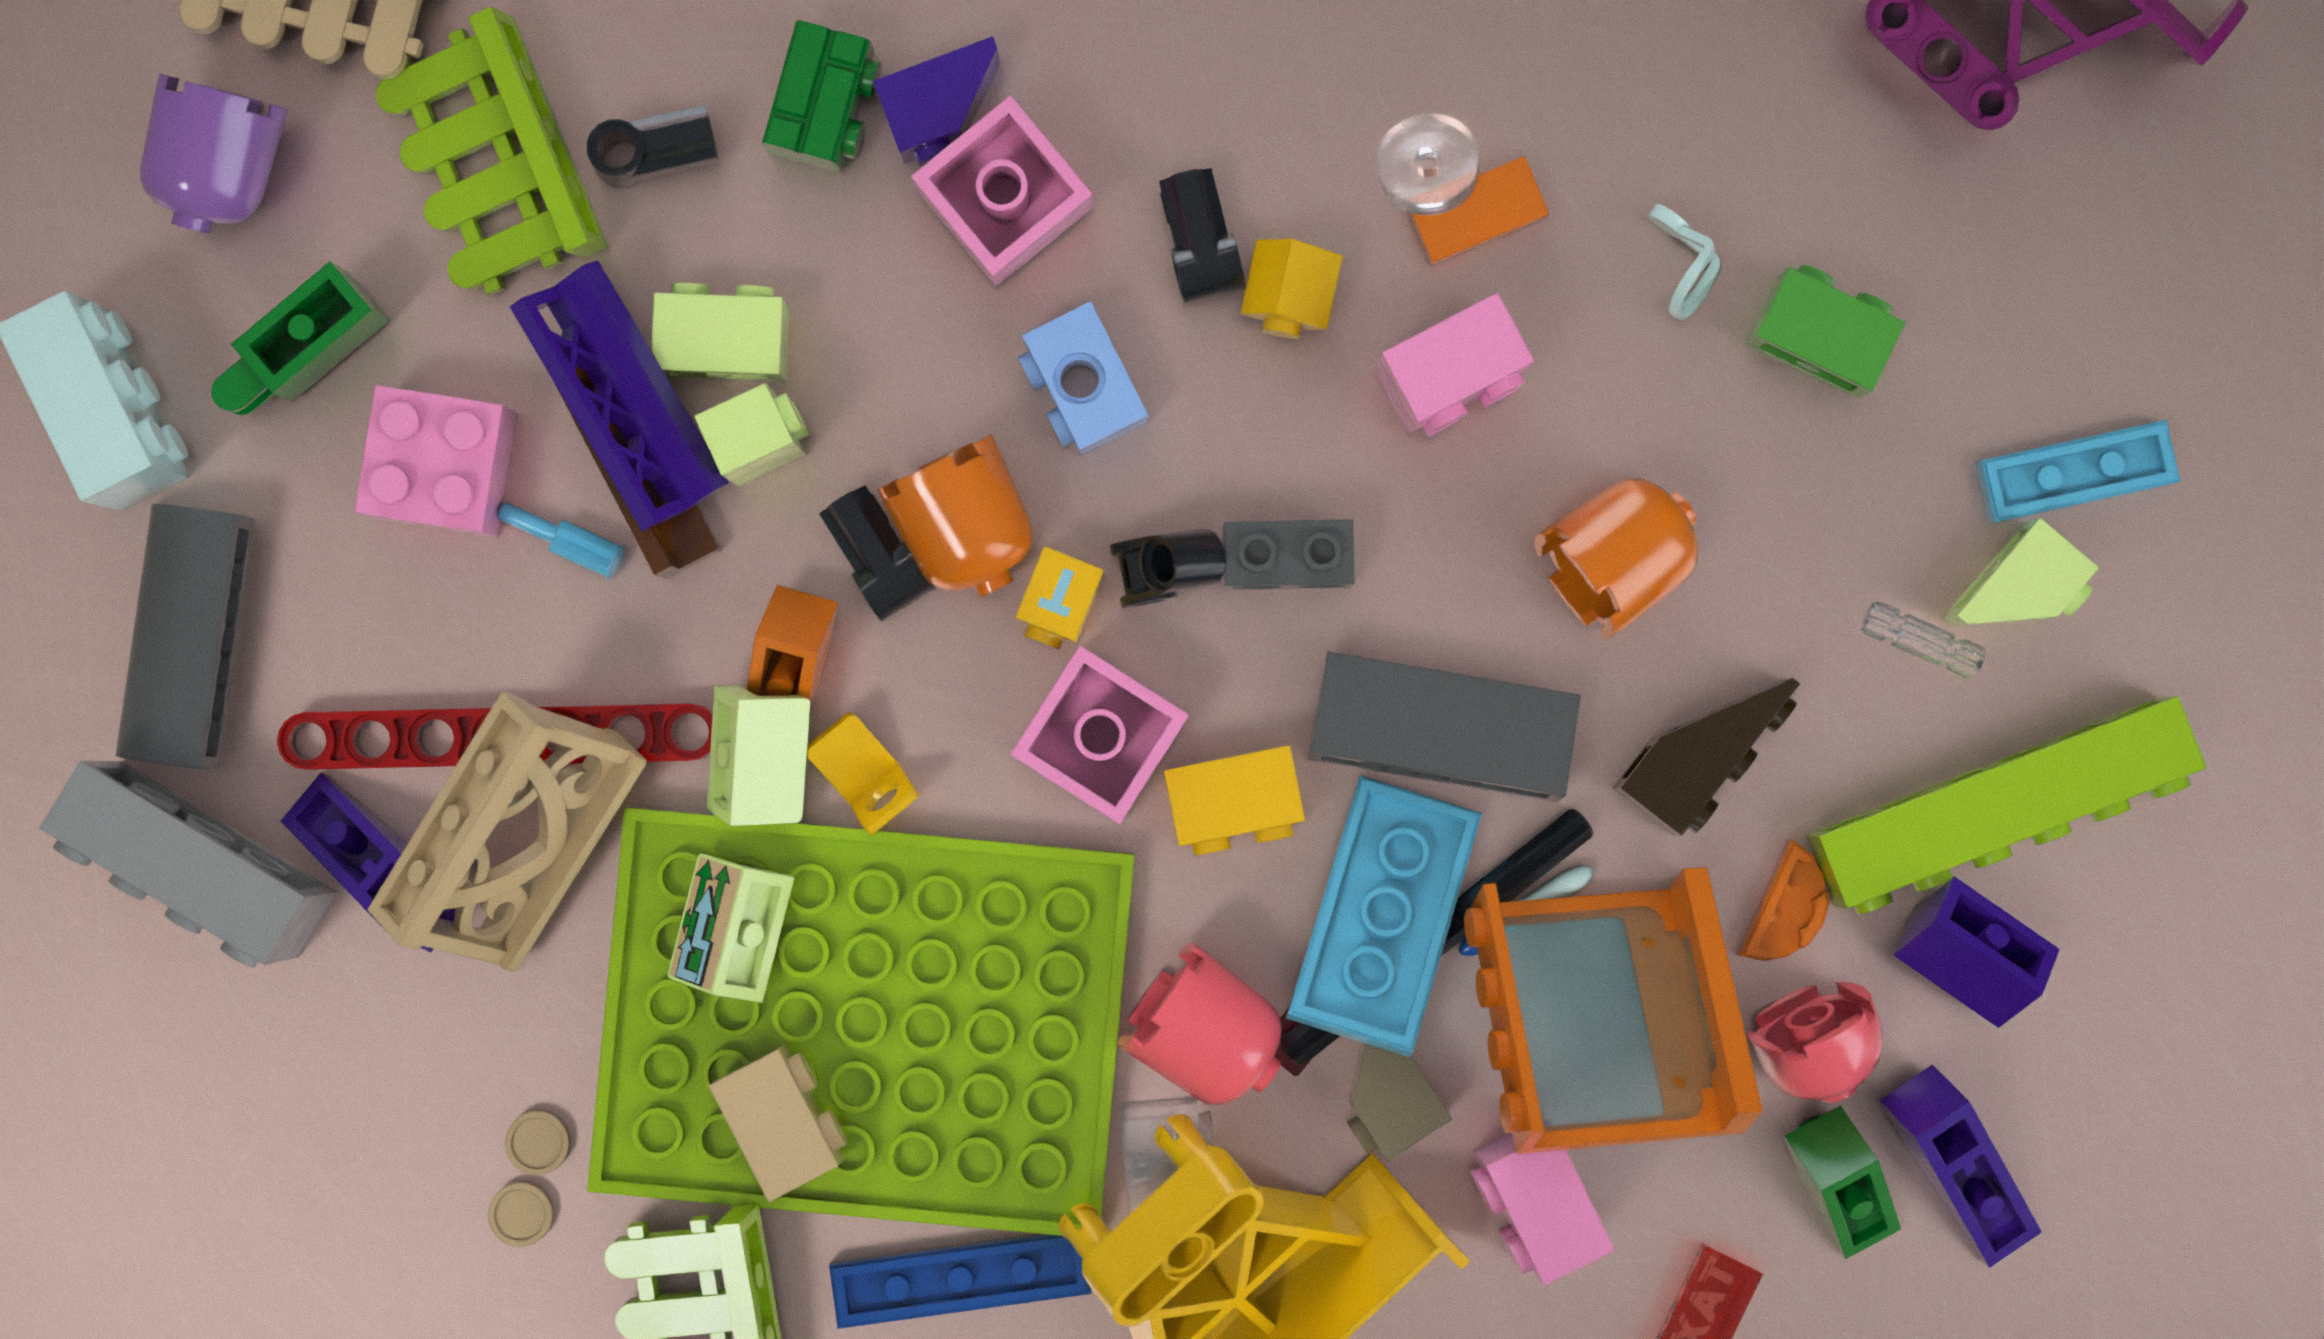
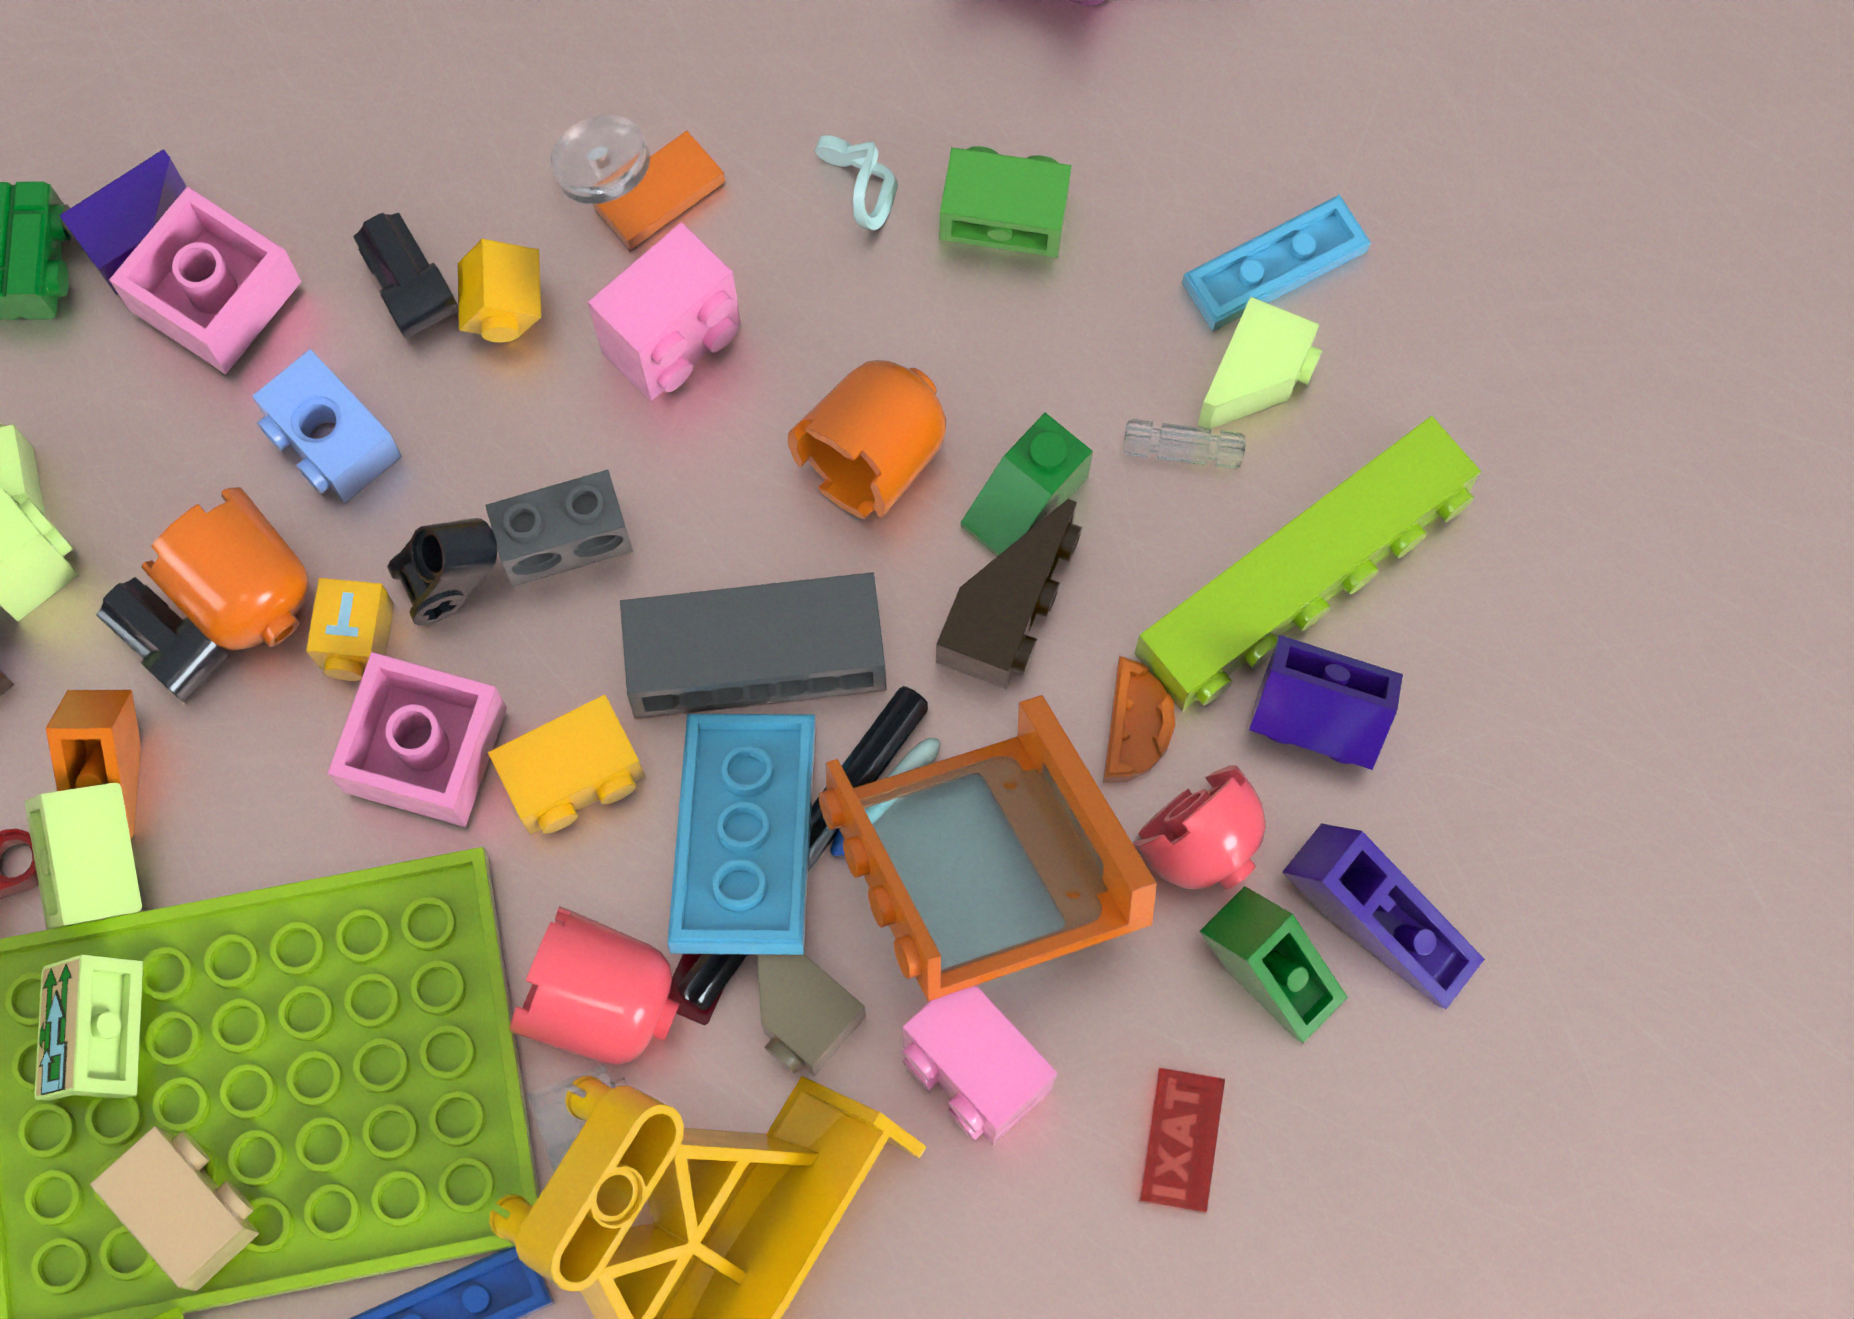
camera: 15 degrees left, 15 degrees down
yellow bracket [807,712,919,835] -> none
none -> green slope [960,412,1093,556]

